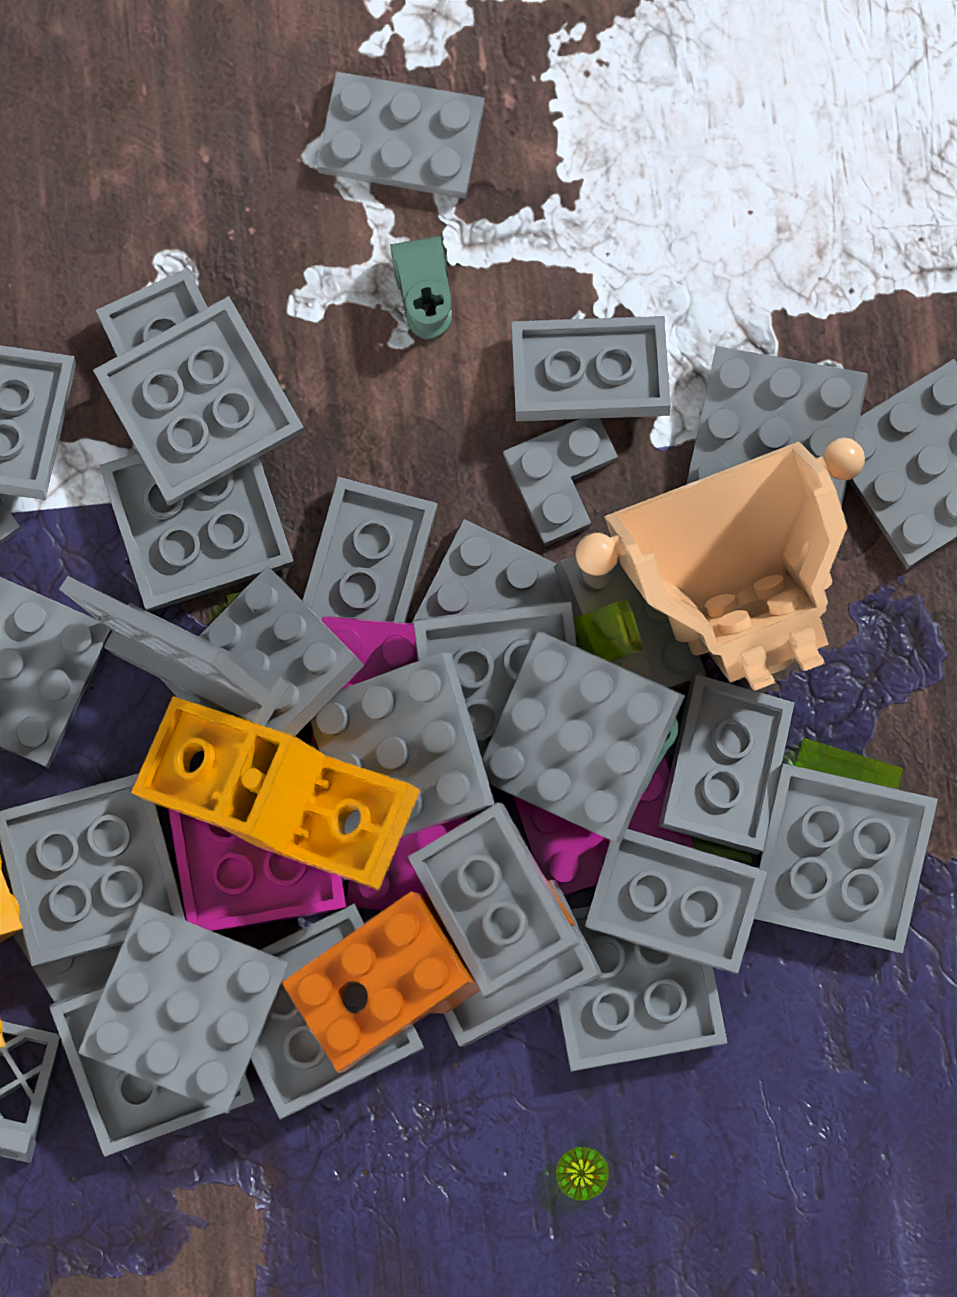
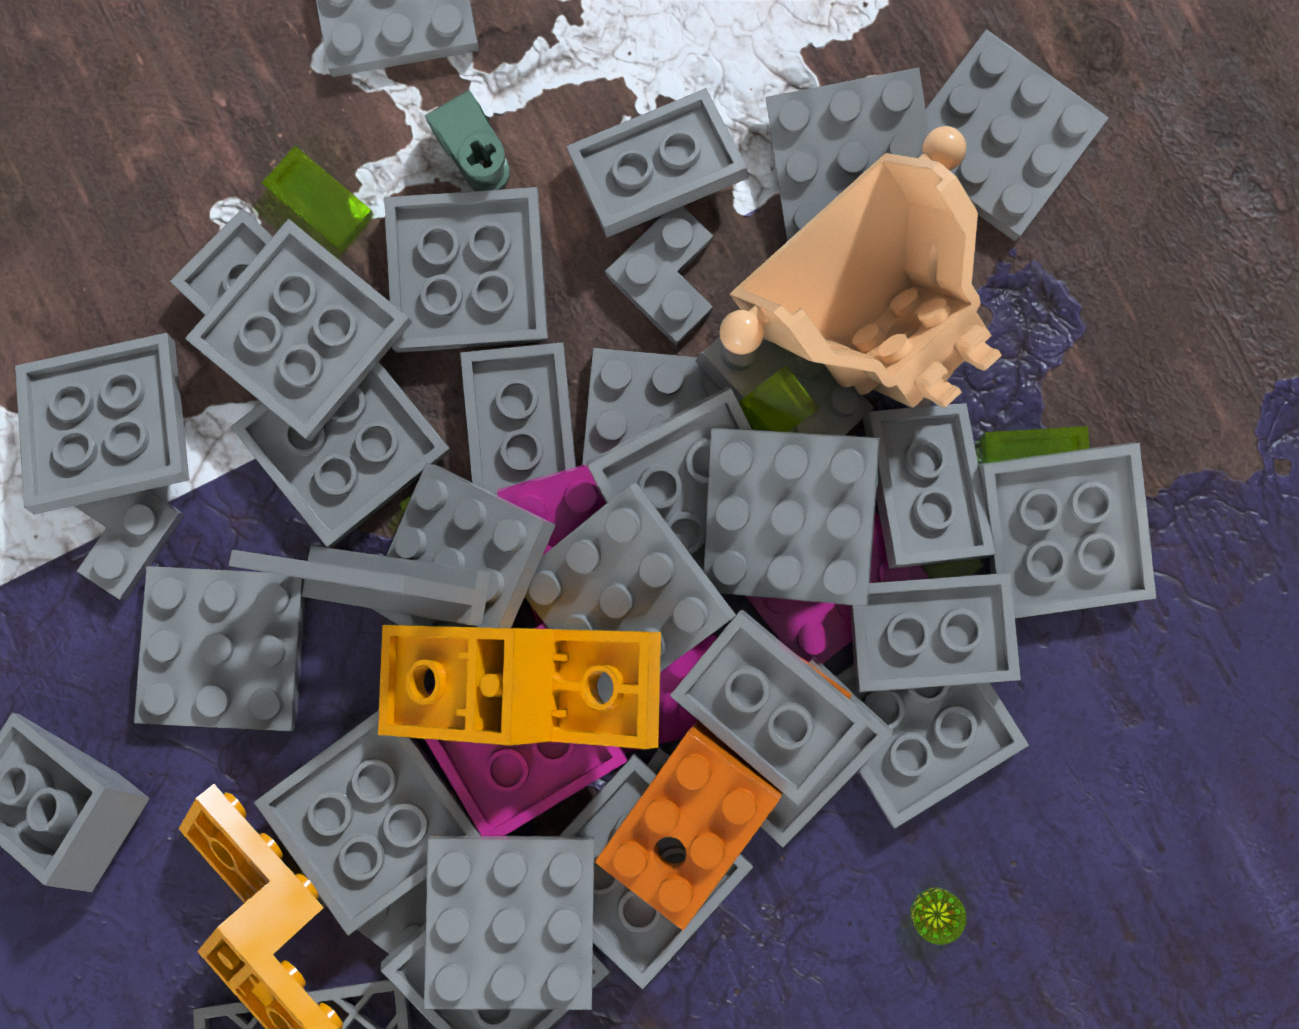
camera: 25 degrees left, 5 degrees up
none -> clear neon green tile [262,146,374,252]
none -> light grey plate [384,187,549,353]

